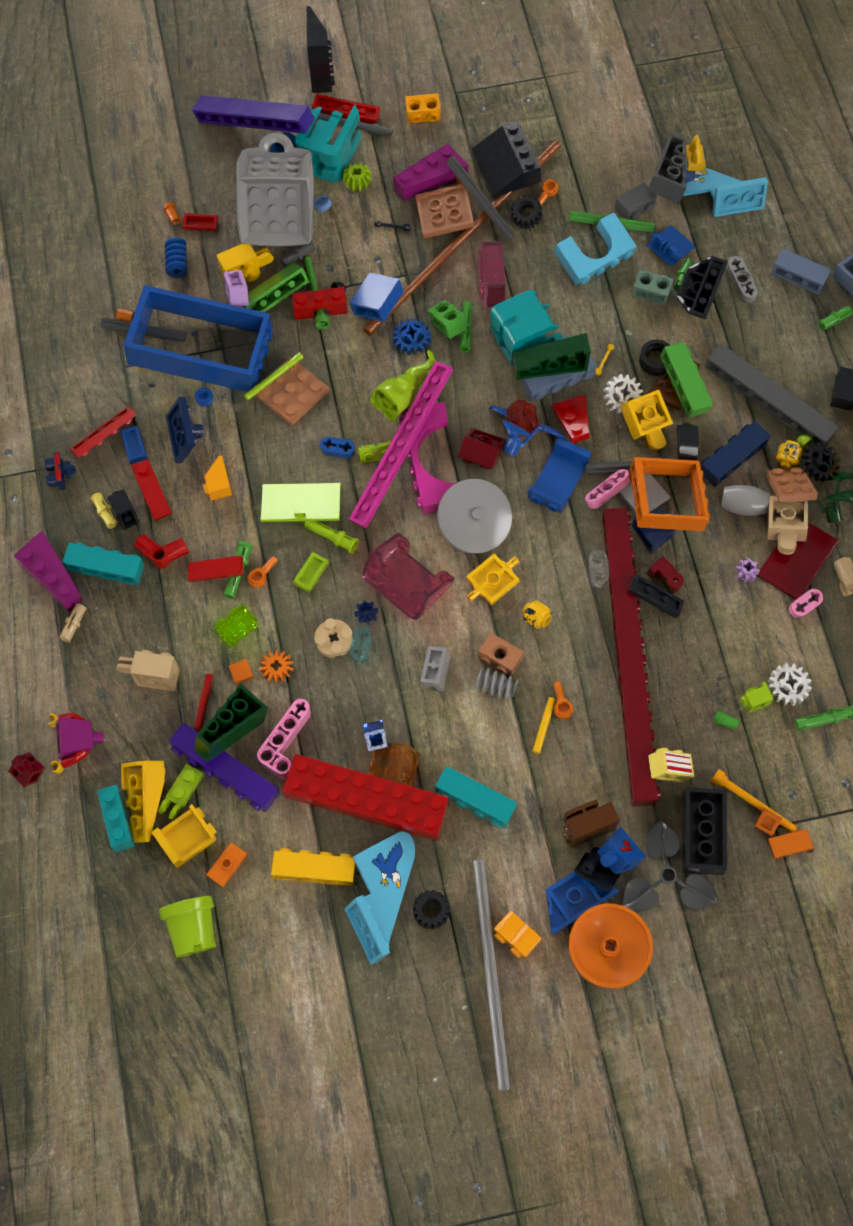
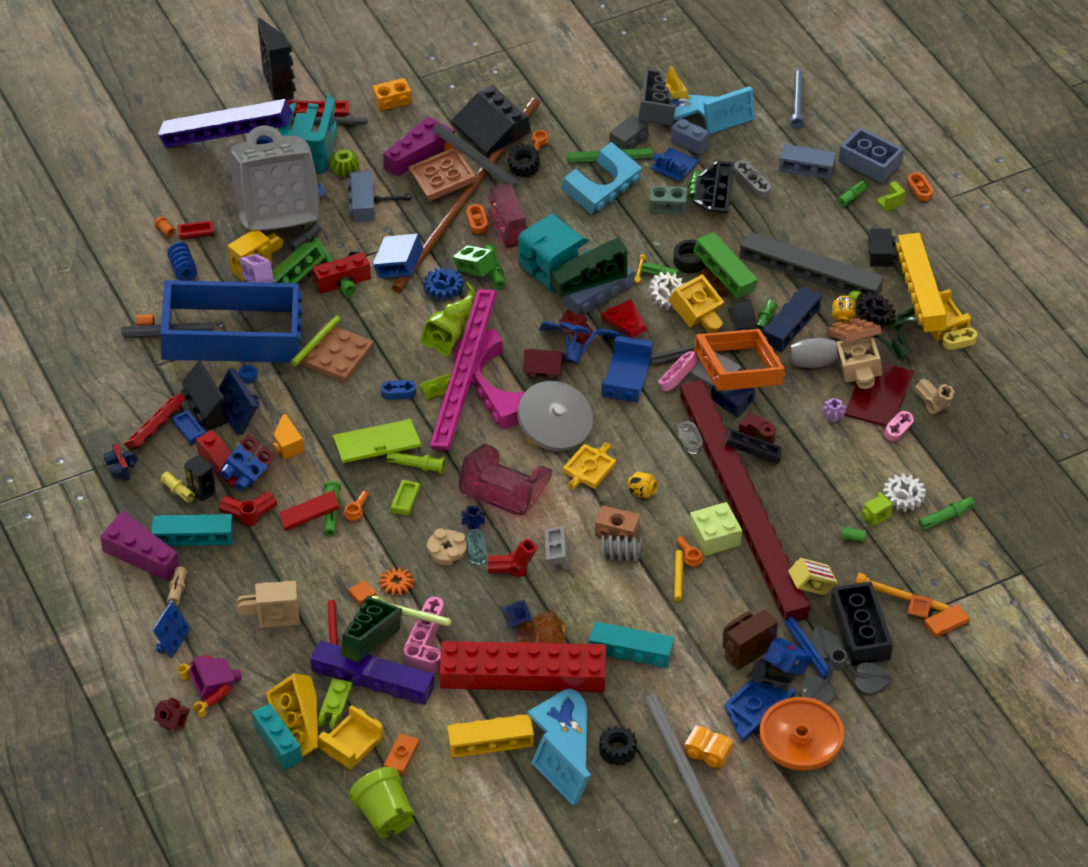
camera: 15 degrees left, 20 degrees down
clear neon green brick [213,604,259,649] -> none
none -> blue hinge [152,600,191,658]
none -> black slope [181,361,228,431]
none -> blue hips [220,433,277,492]
none -> sand blue brick [347,171,375,222]
none -> yellowish green piece [372,596,451,626]
none -> orange plate [466,204,488,234]
none -> red piece [488,538,537,577]
none -> bright green axle [642,263,679,278]
none -> sand blue brick [671,118,710,155]
none -> yellowish green brick [690,502,742,556]
none -> bright green pin [756,300,777,332]
none -> blue axle [784,617,830,679]
none -> sand blue piece [790,70,804,129]

